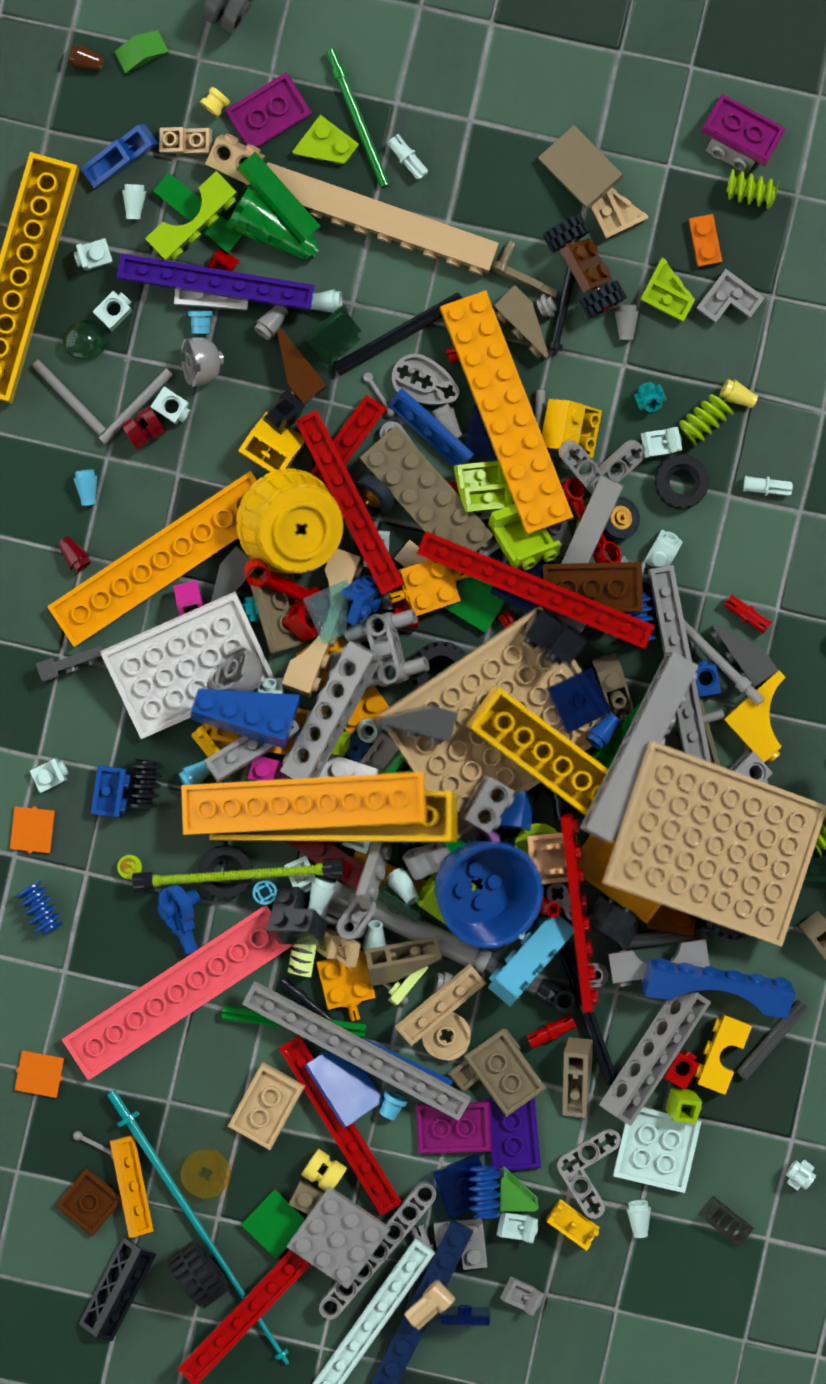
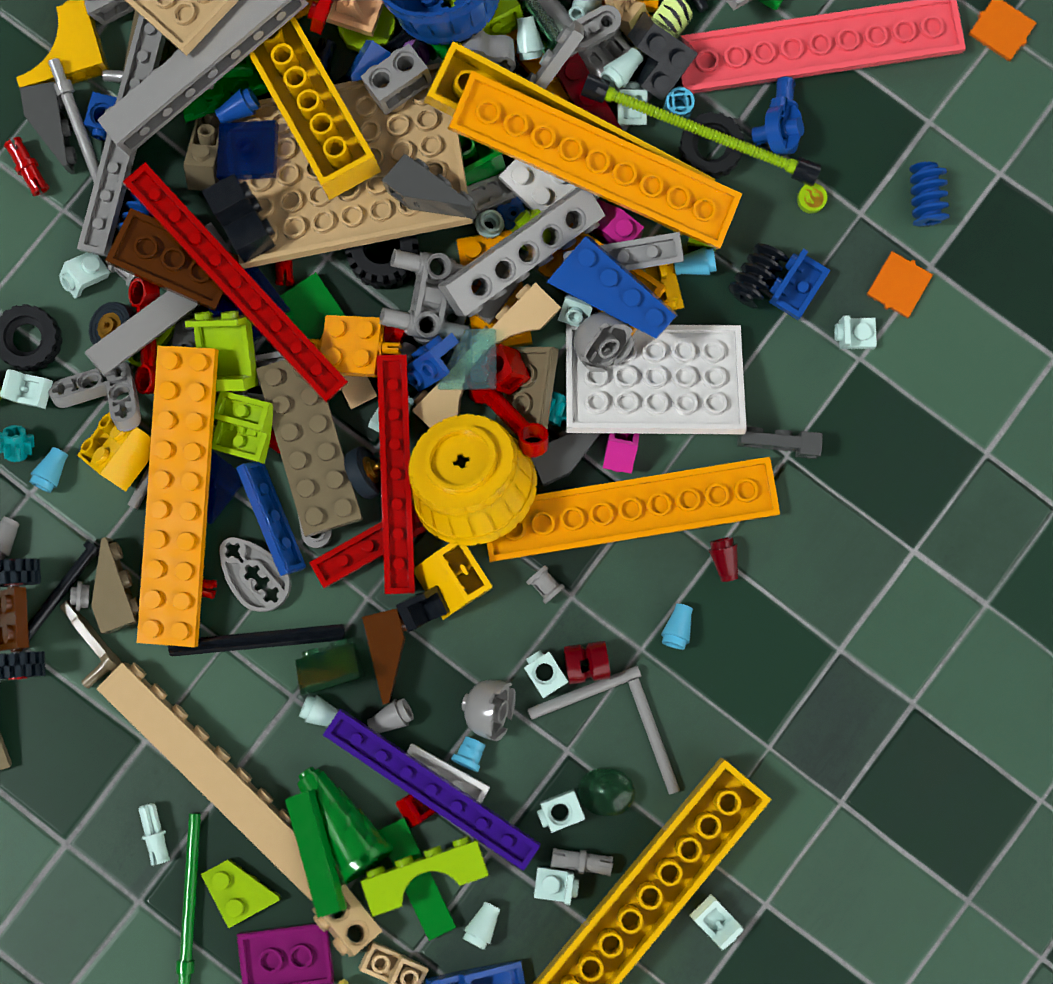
camera: 160 degrees left, 5 degrees down
light grey hinge [363,372,395,417] -> none
light grey cone [431,403,462,438] -> none
none -> medium azure cone [29,447,68,493]
none -> light grey bush [526,565,565,604]
none -> light grey pin [551,848,613,876]

